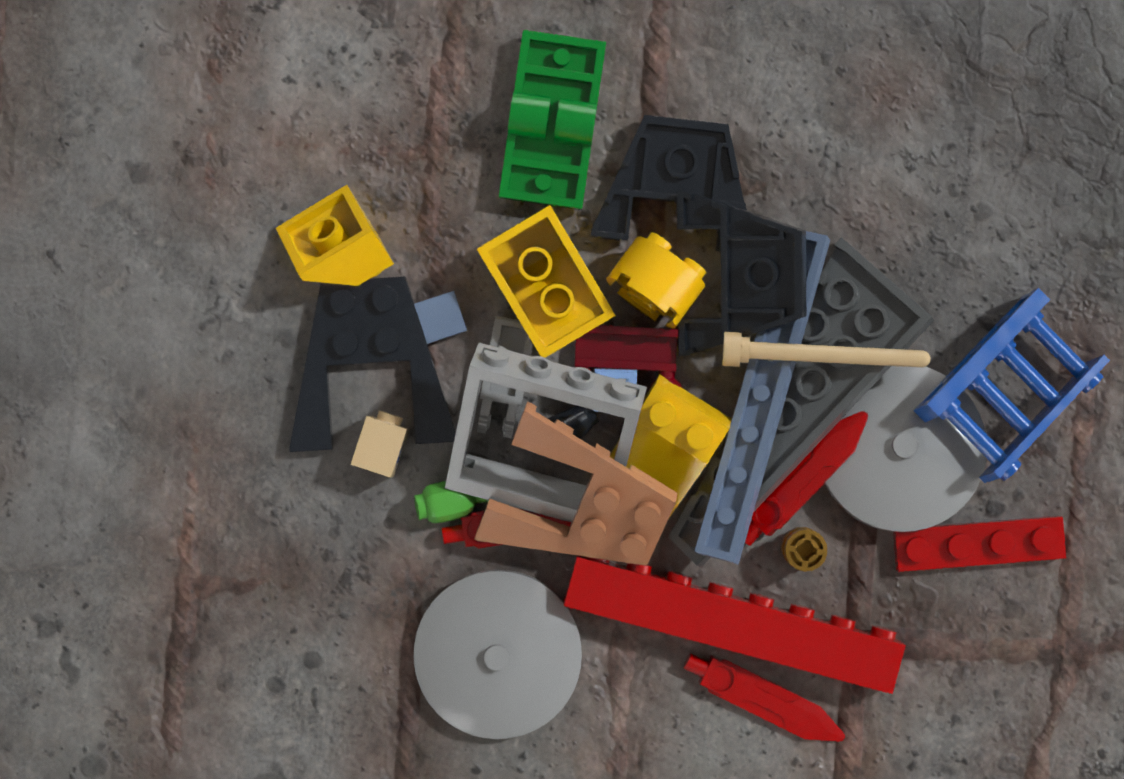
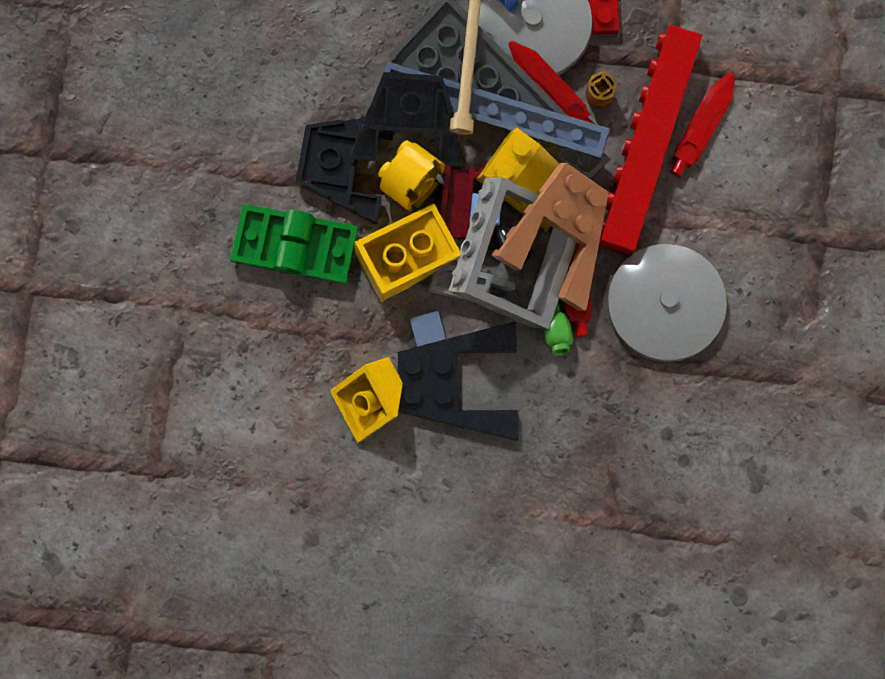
camera: 85 degrees left, 10 degrees down
tan brick [351,410,410,478] -> none

